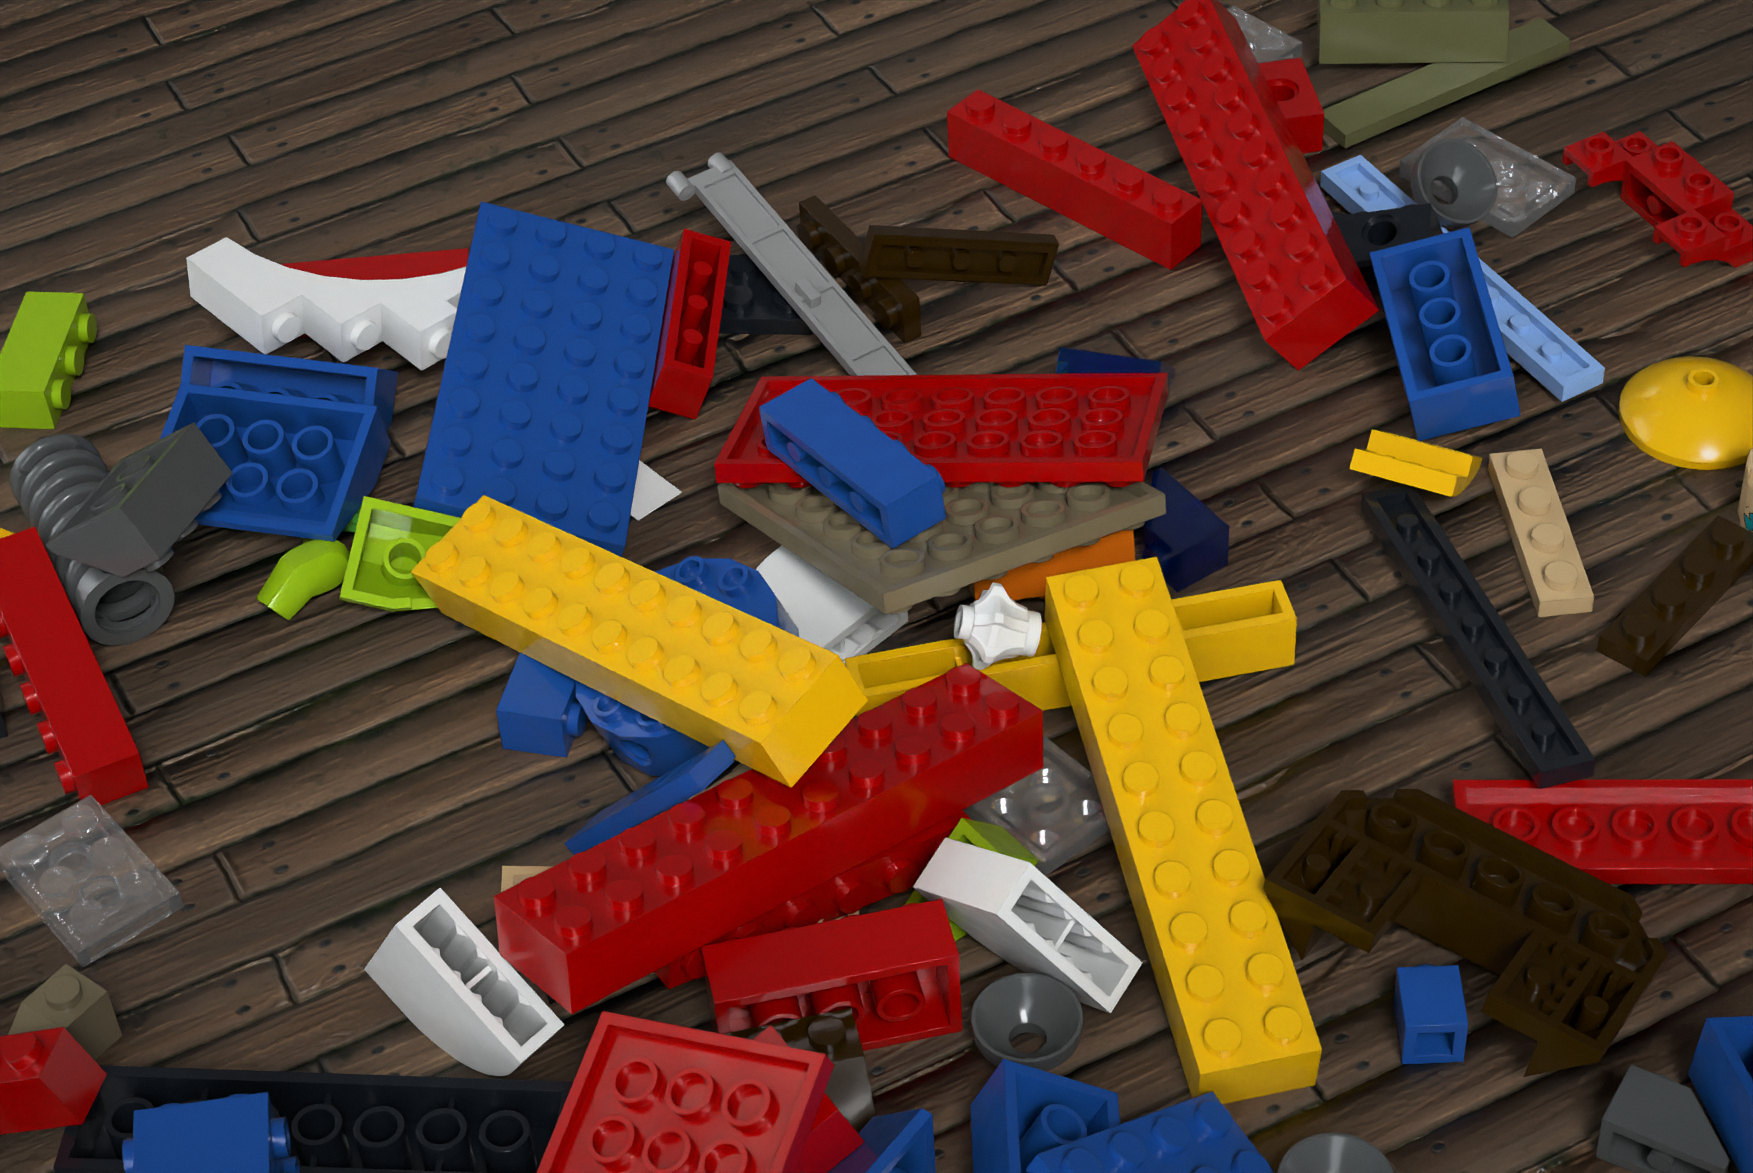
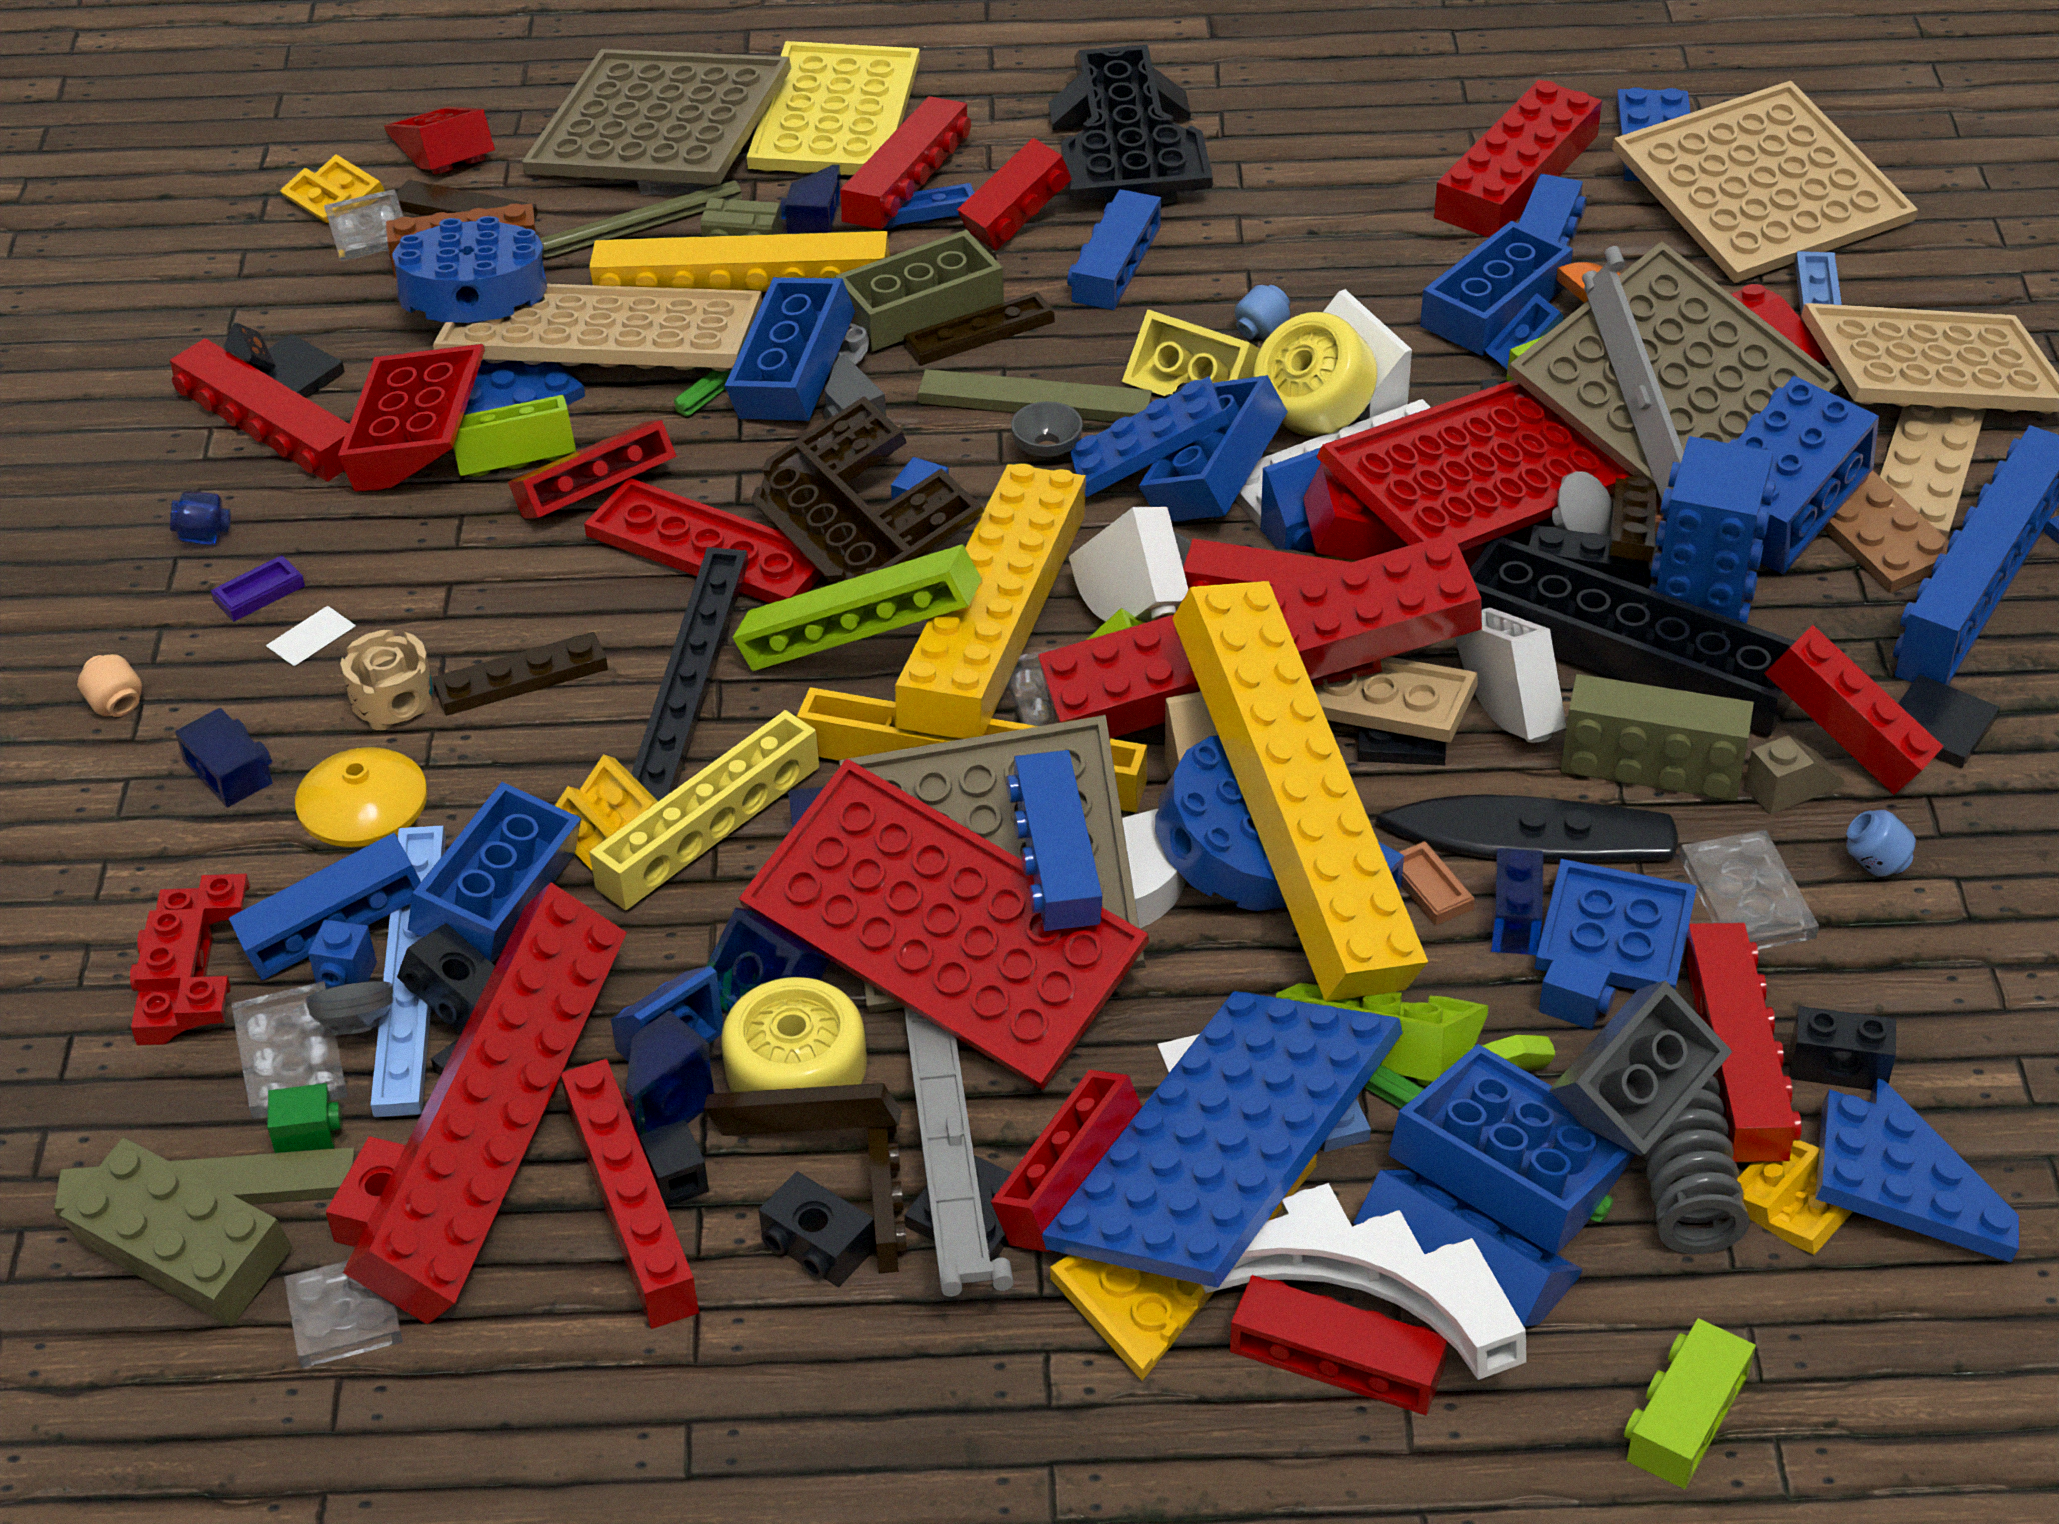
camera: 155 degrees left, 0 degrees up
blue tile [564,740,736,855] -> none
white rock [954,582,1042,670] -> none
tan plate [1488,448,1594,617] -> none
none -> blue brick [229,833,421,980]
none -> green brick [267,1083,343,1153]
none -> blue brick [308,920,377,991]
none -> light yellow brick [589,710,819,911]
none -> blue slope [611,966,723,1082]
none -> clear blue slope [626,1010,714,1141]
none -> black brick [639,1119,709,1207]
none -> light yellow wheel [721,977,867,1092]
none -> lime brick [732,544,982,671]
none -> black brick [758,1171,876,1288]
none -> black piece [1376,794,1678,863]
none -> nougat tile [1399,841,1475,926]
none -> clear blue brick [1491,847,1543,955]
none -> blue plate [1535,859,1697,990]
none -> blue brick [1539,949,1616,1030]
none -> olive brick [1561,674,1754,801]

